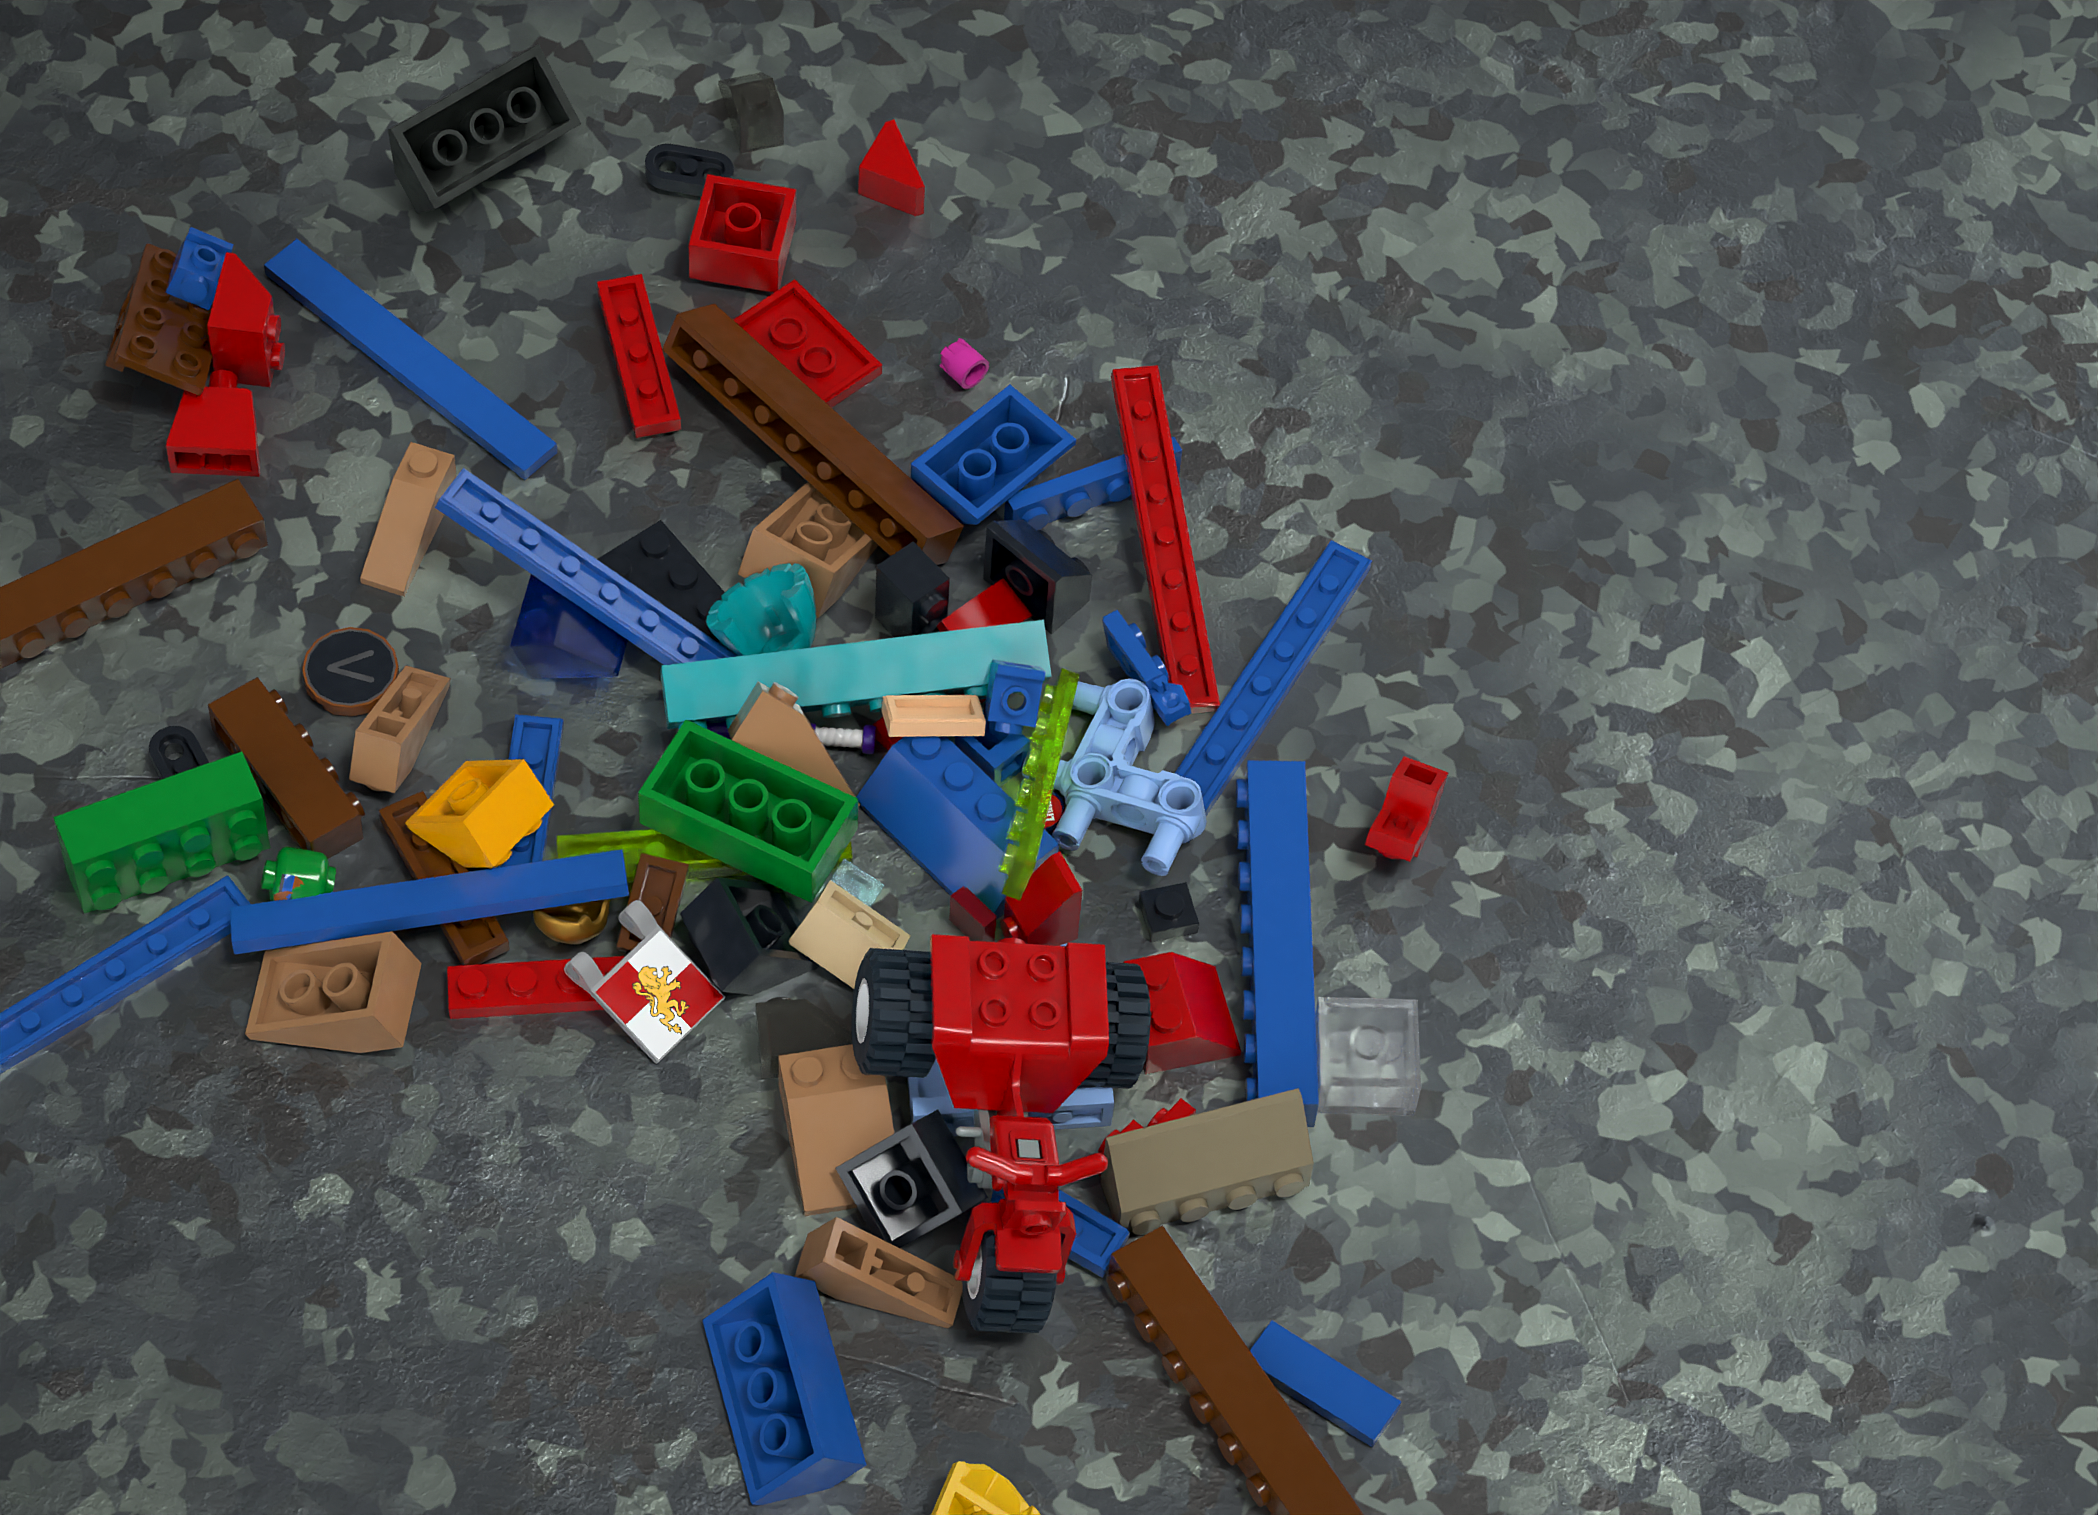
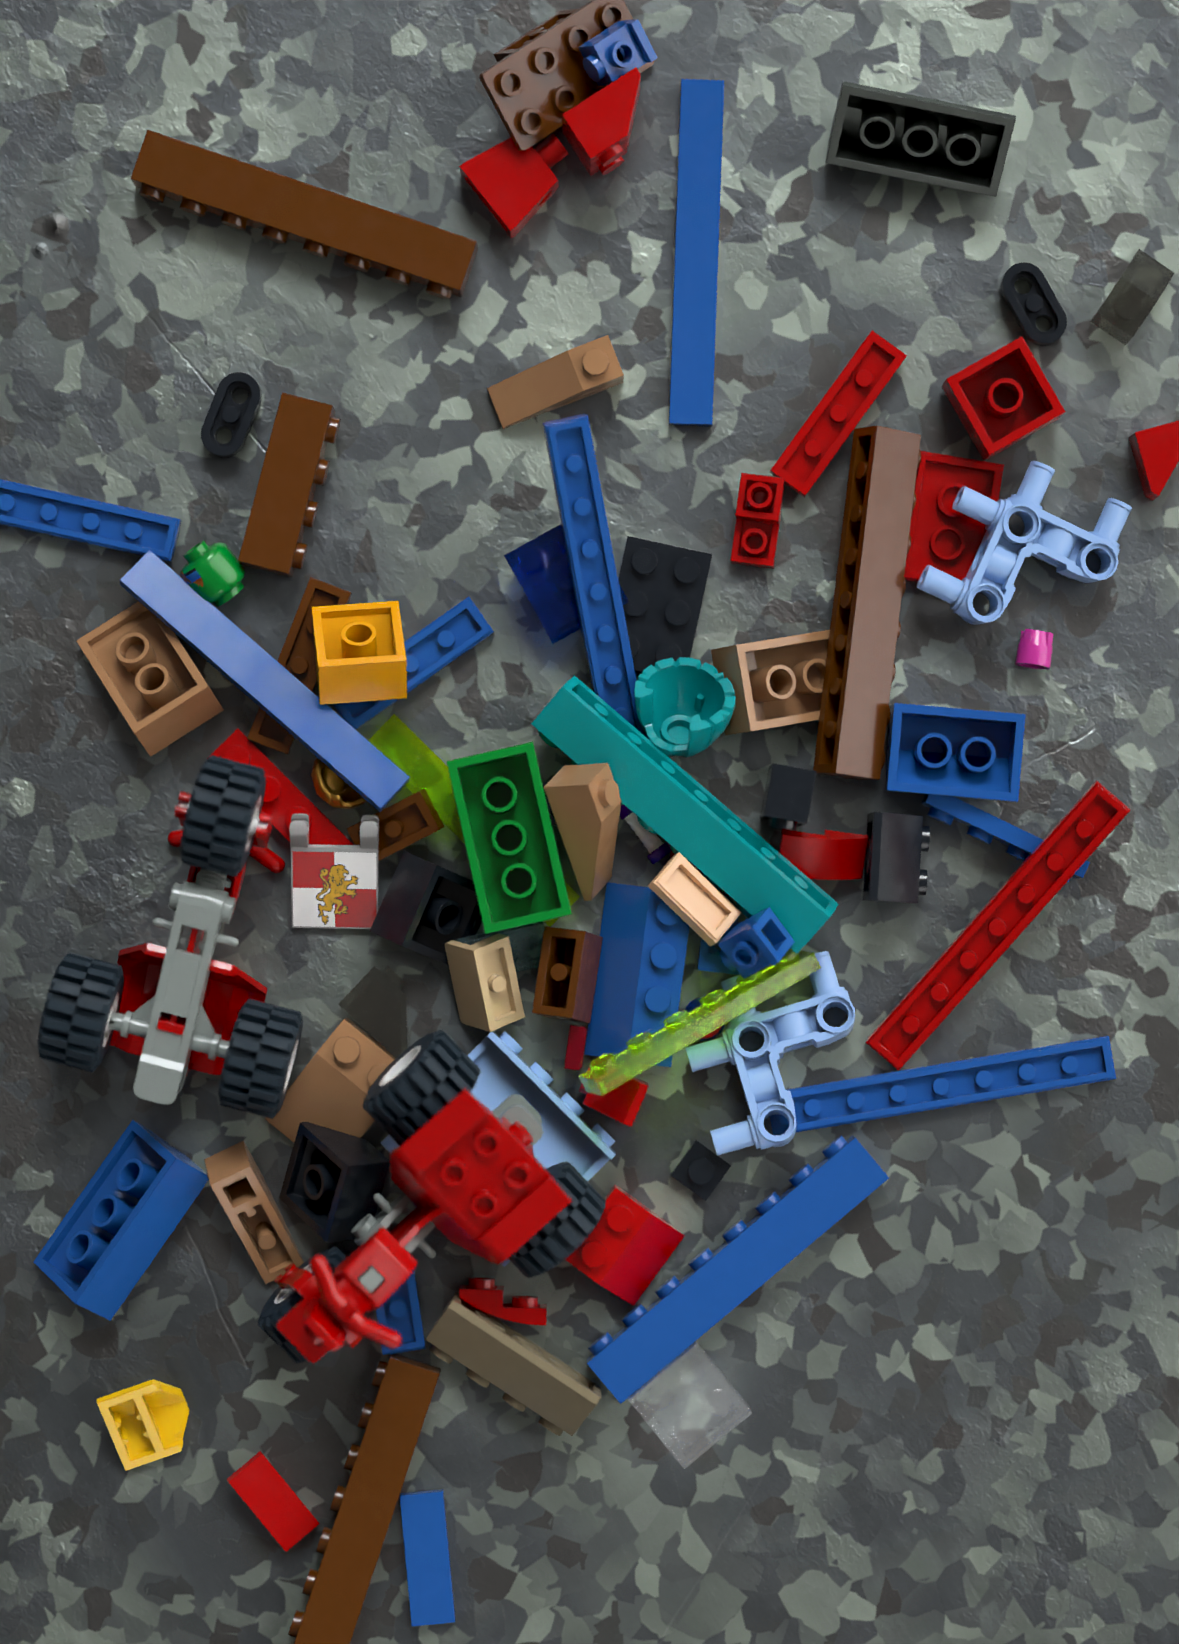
camera: 55 degrees right, 30 degrees up
green brick [53,752,271,914] -> none
black tile [302,627,399,717] -> none
medium nougat slope [349,665,451,793] -> none
blue hinge [1102,610,1191,726] -> none
red brick [1365,756,1449,862] -> none
none -> piece [38,755,303,1119]
none -> red slope [226,1451,320,1552]
none -> reddish brown brick [532,926,603,1023]
none -> red slope [730,473,785,569]
none -> light blue pin [917,461,1132,625]

